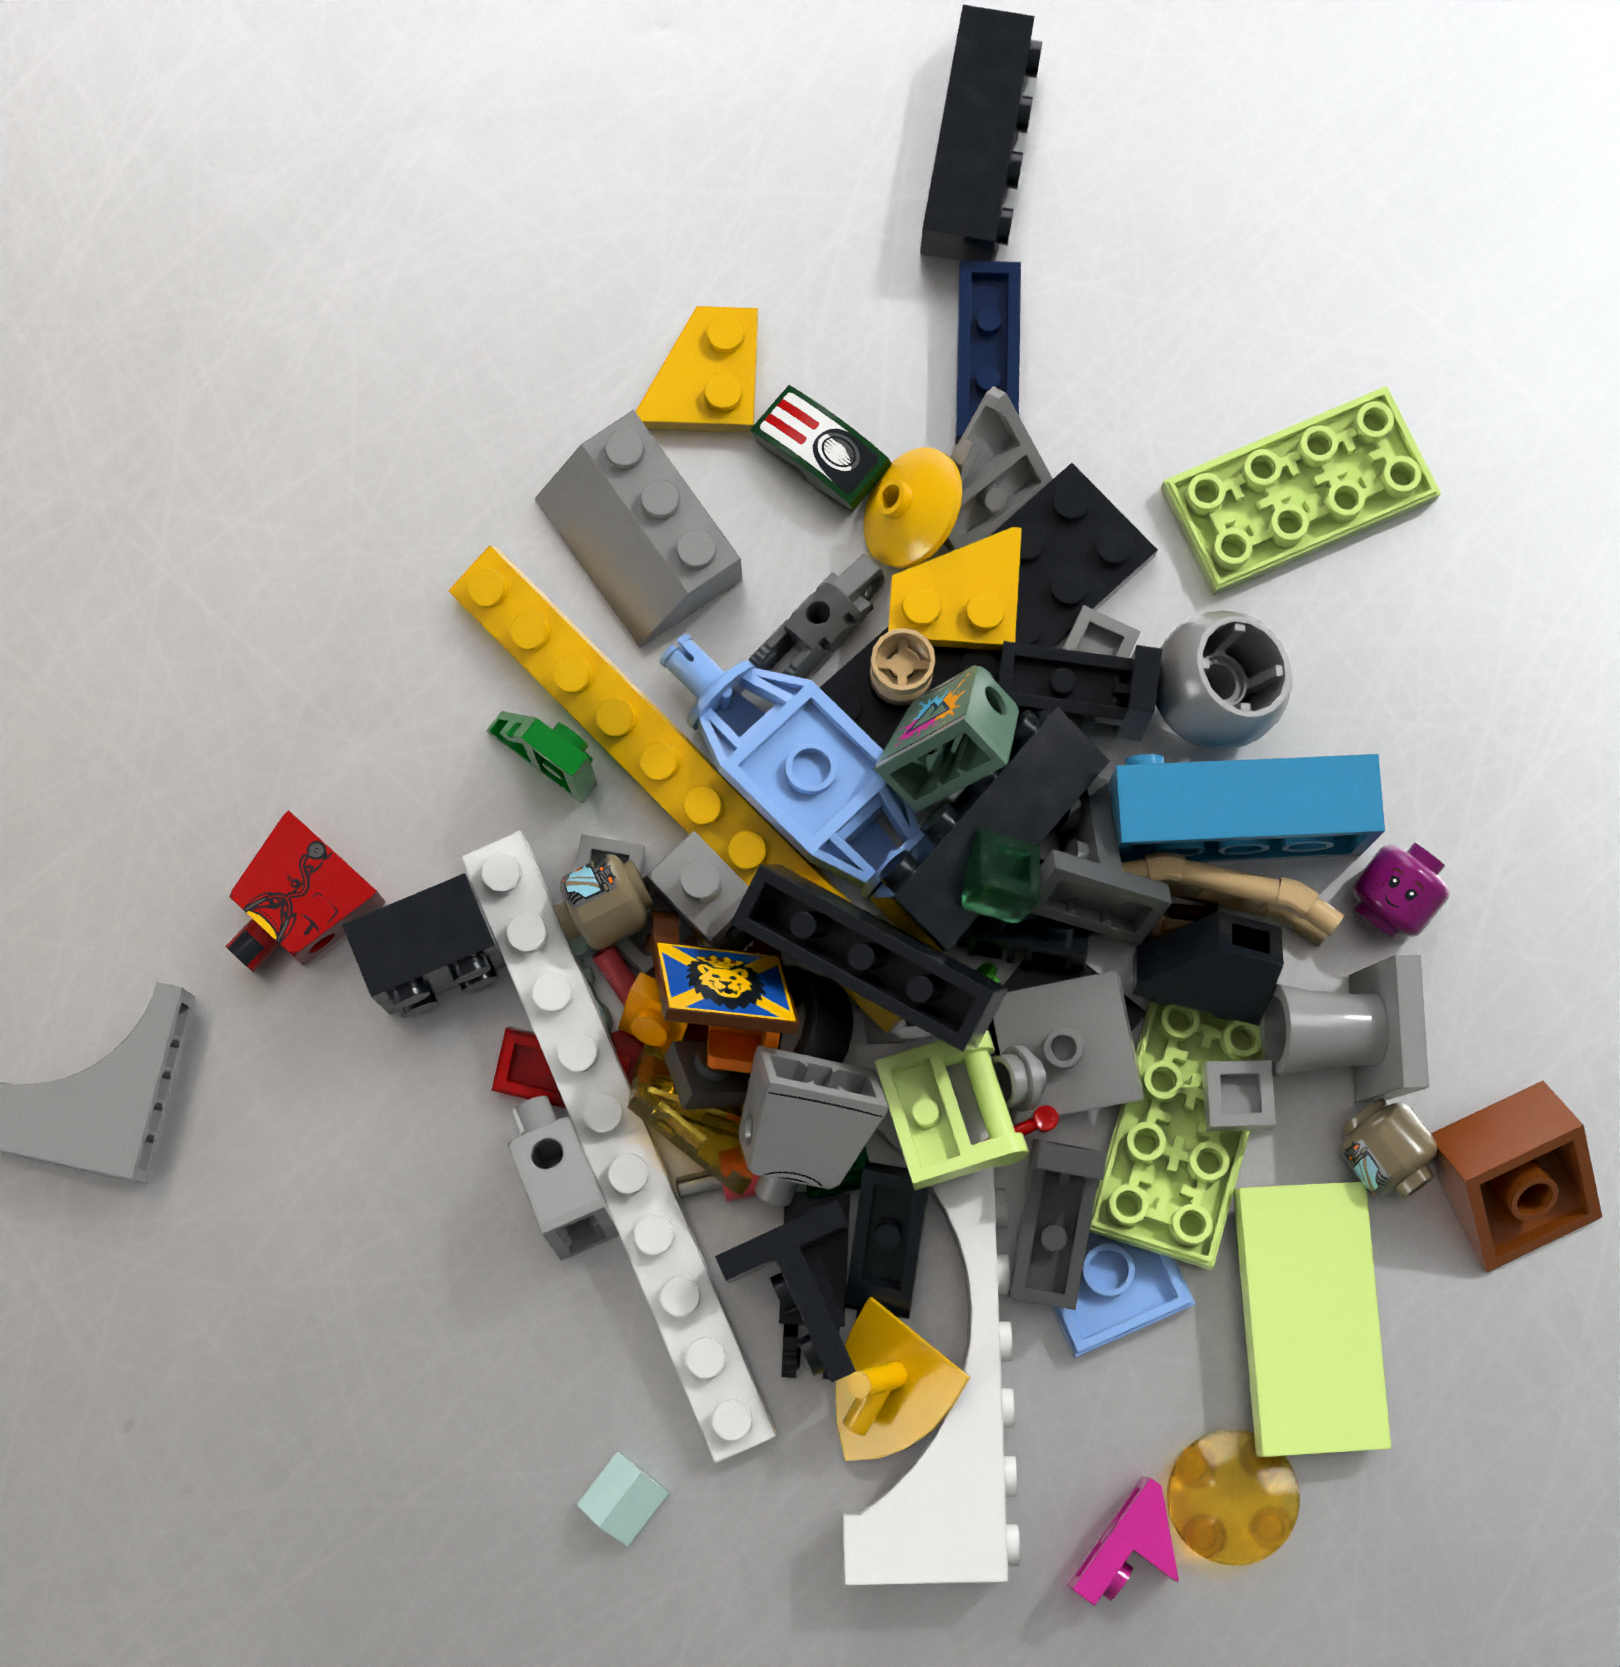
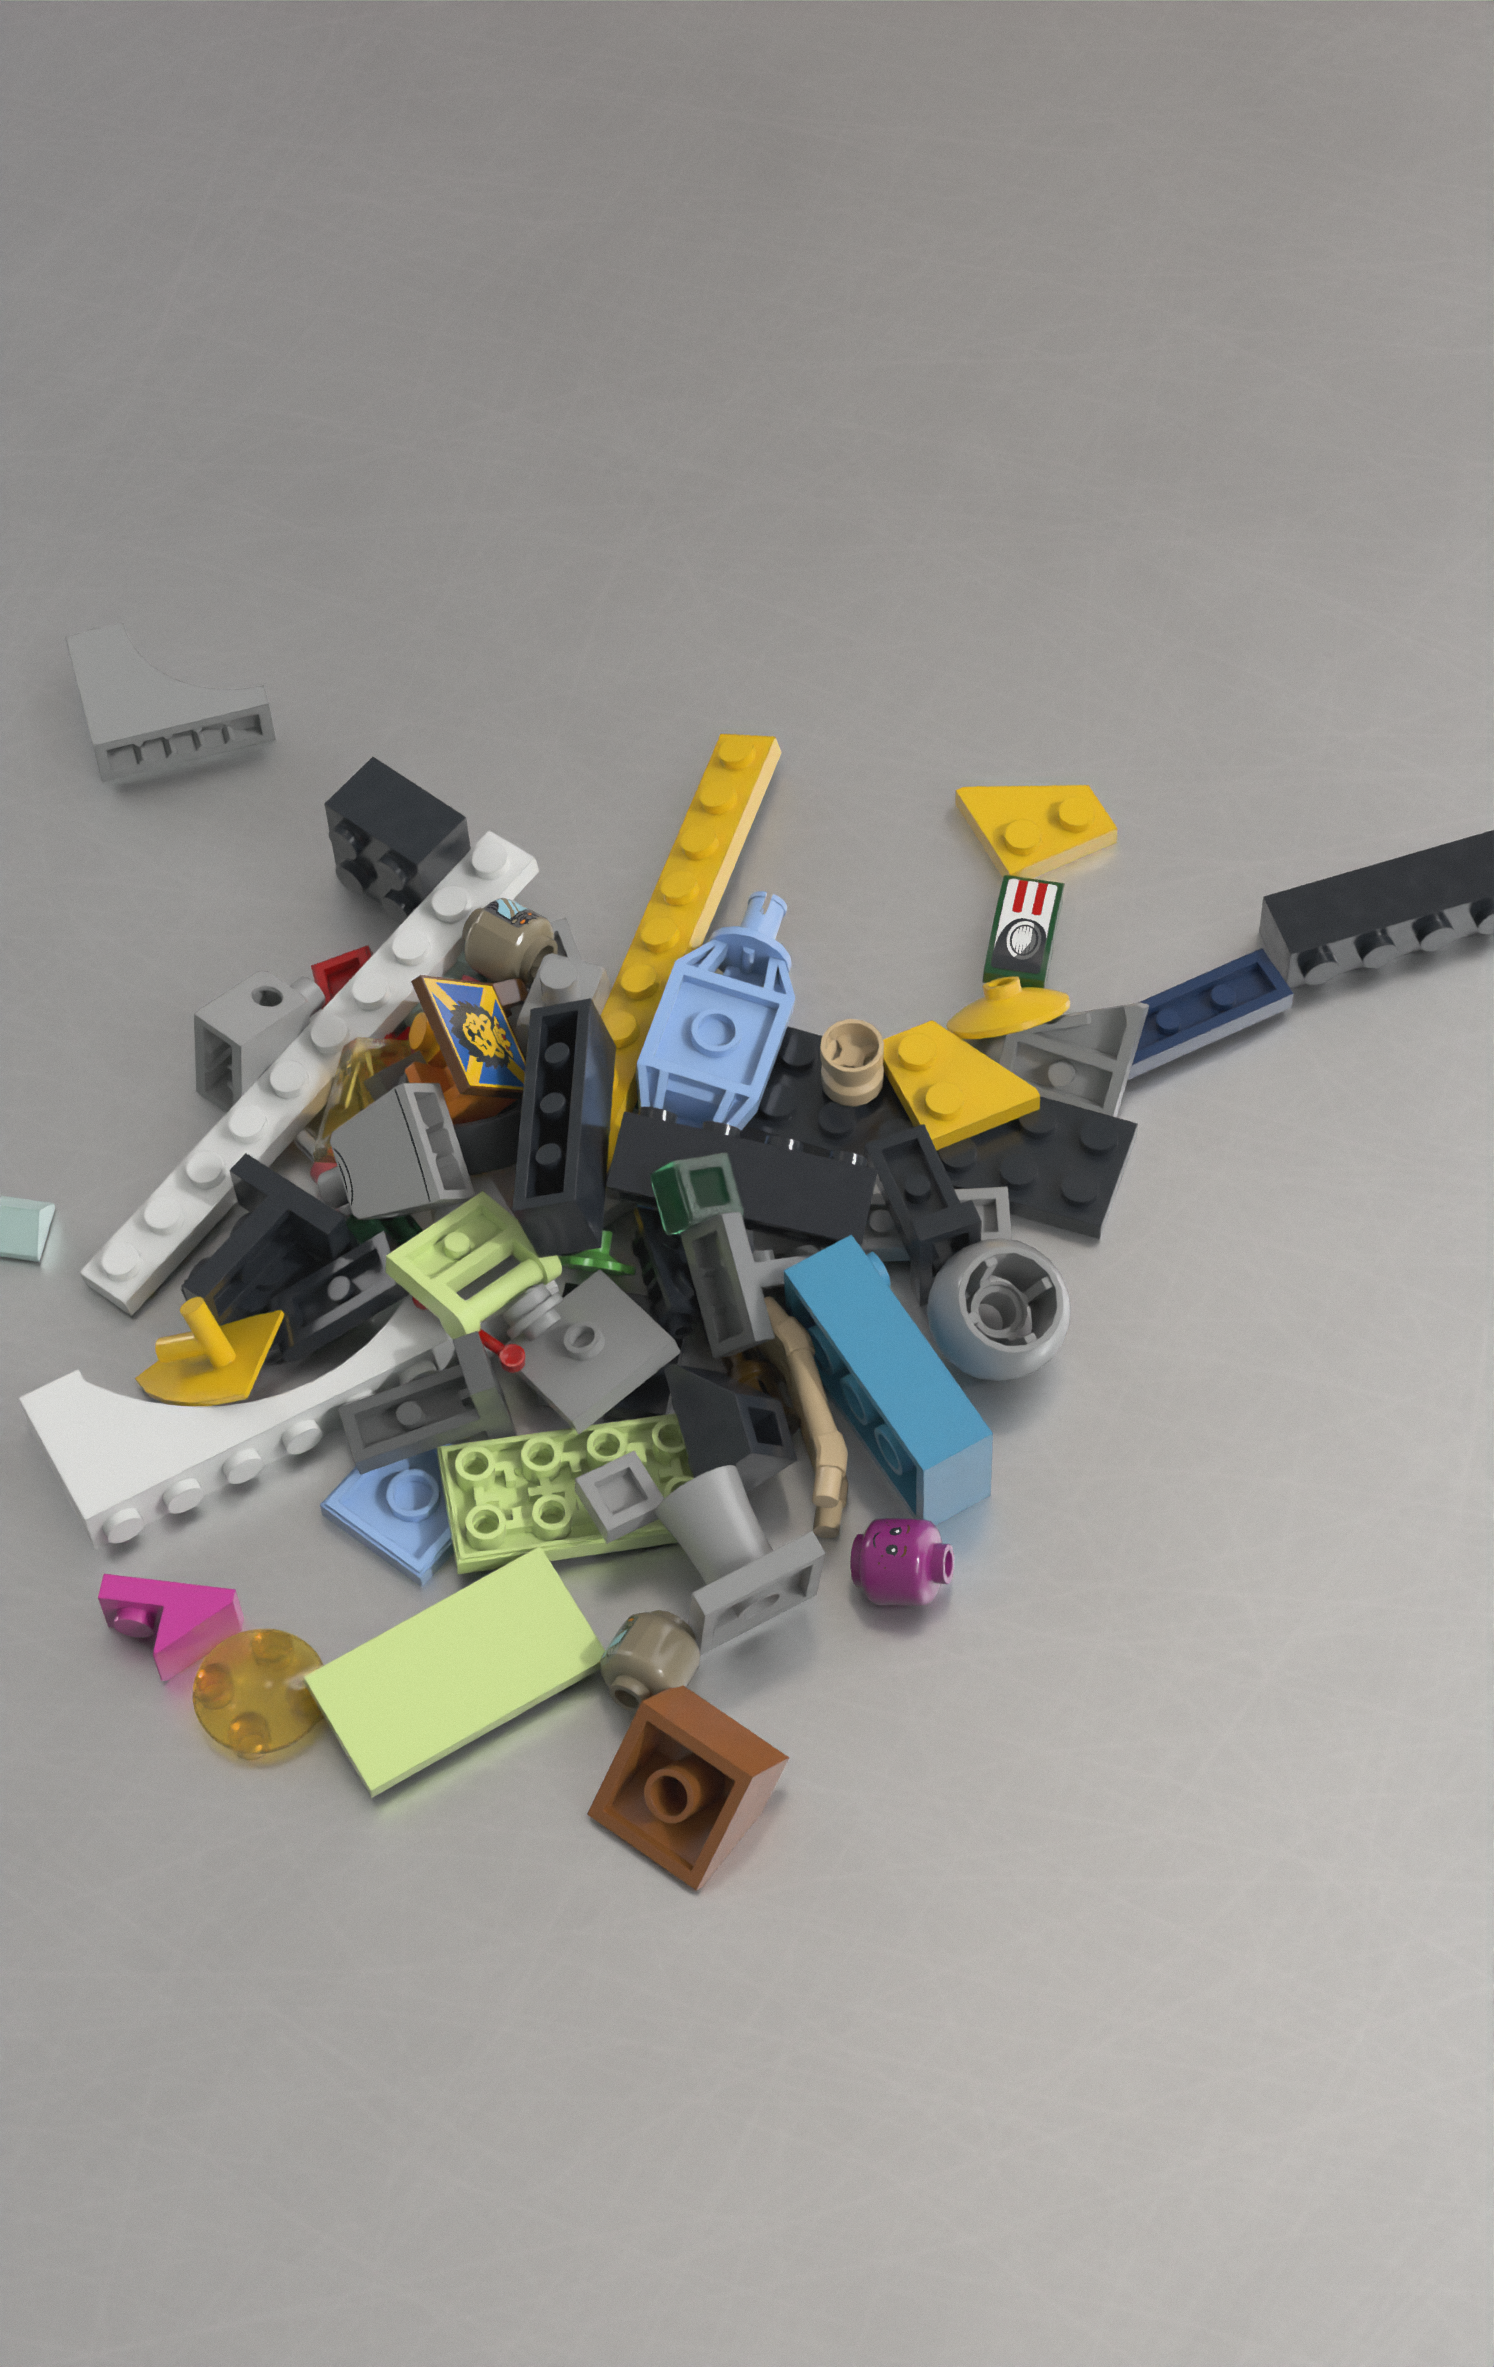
camera: 65 degrees right, 20 degrees down
red torso [225,810,386,972] -> none
green wing [486,711,598,803] -> none
light grey slope [535,410,742,648] -> none
dark grey hinge [748,554,885,679] -> none
sand green torso [874,665,1019,813] -> none
yellowish green tile [1161,386,1441,596] -> none

